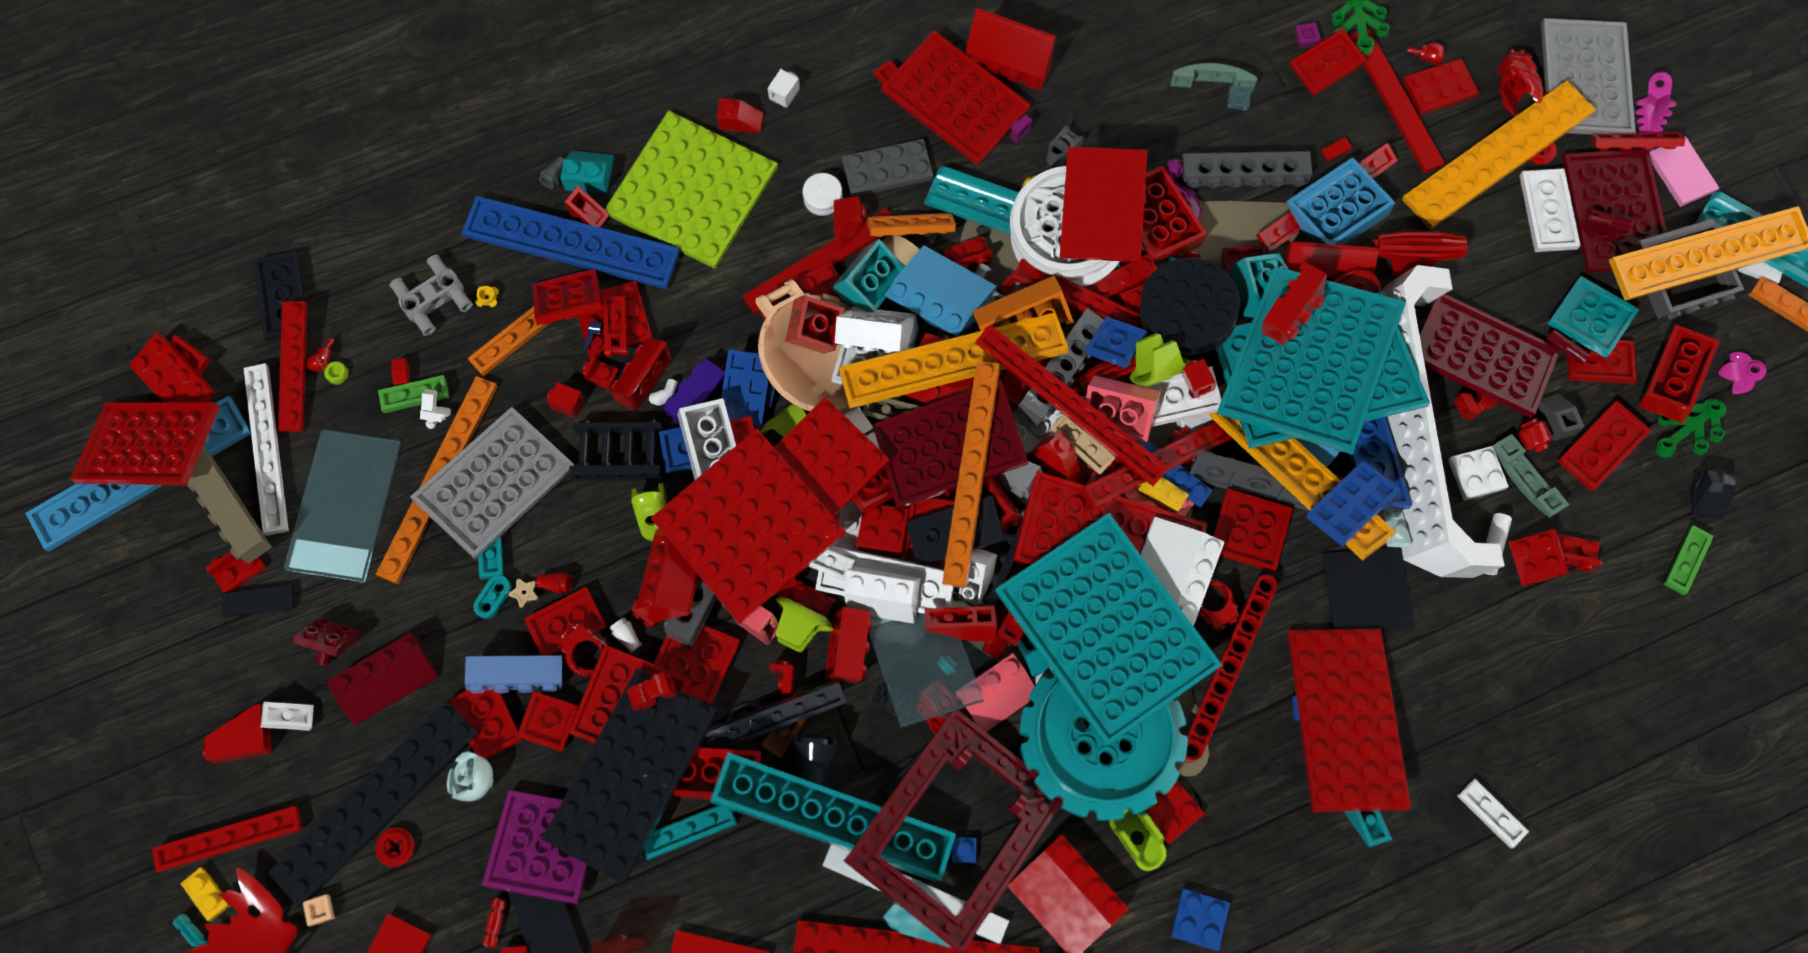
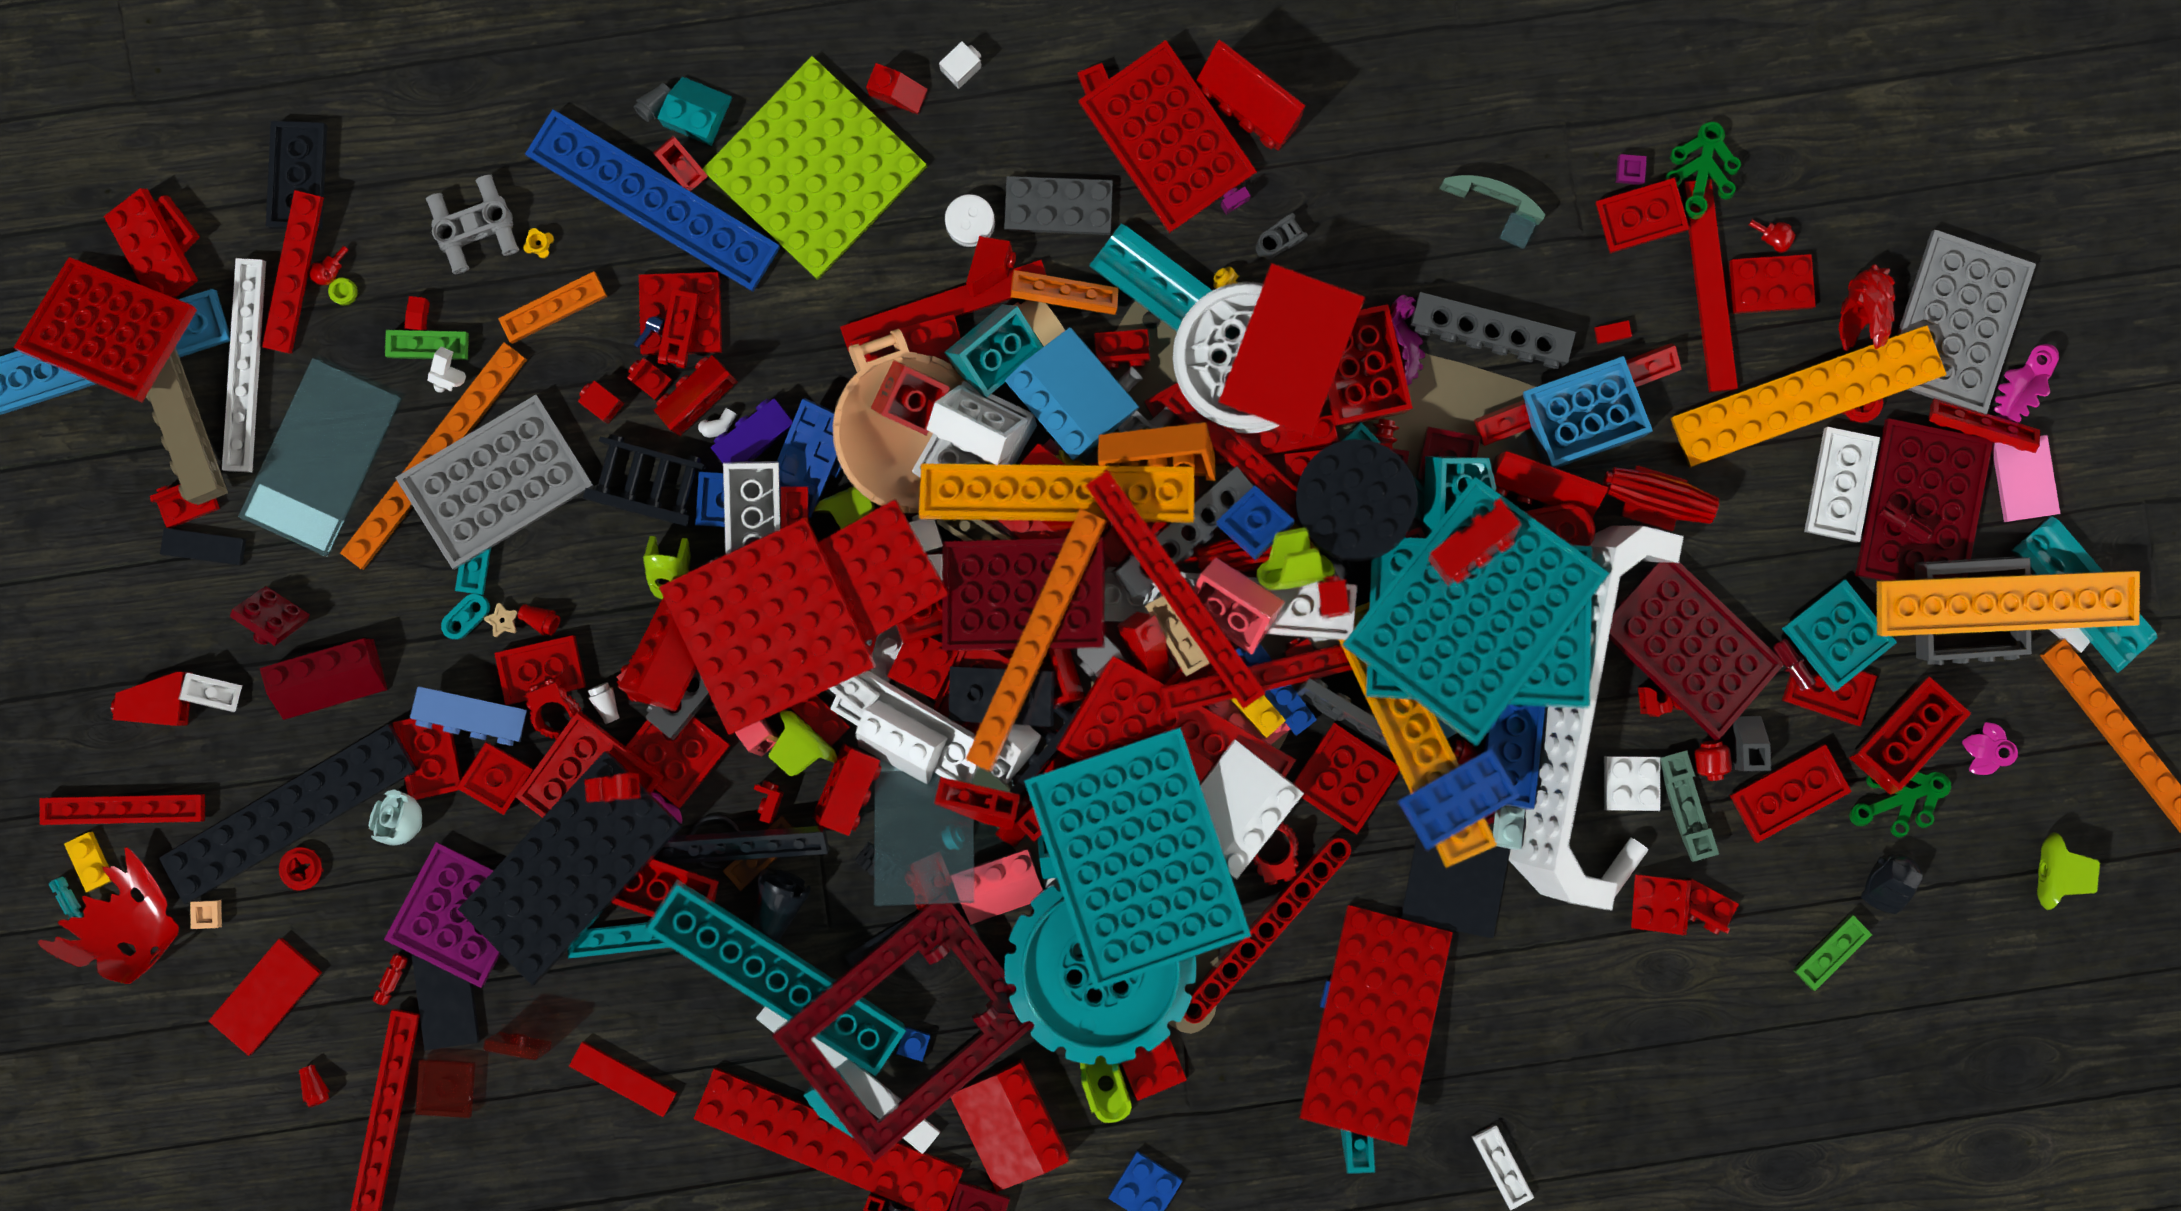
camera: 15 degrees right, 15 degrees up
red plate [532,269,602,325] -> none

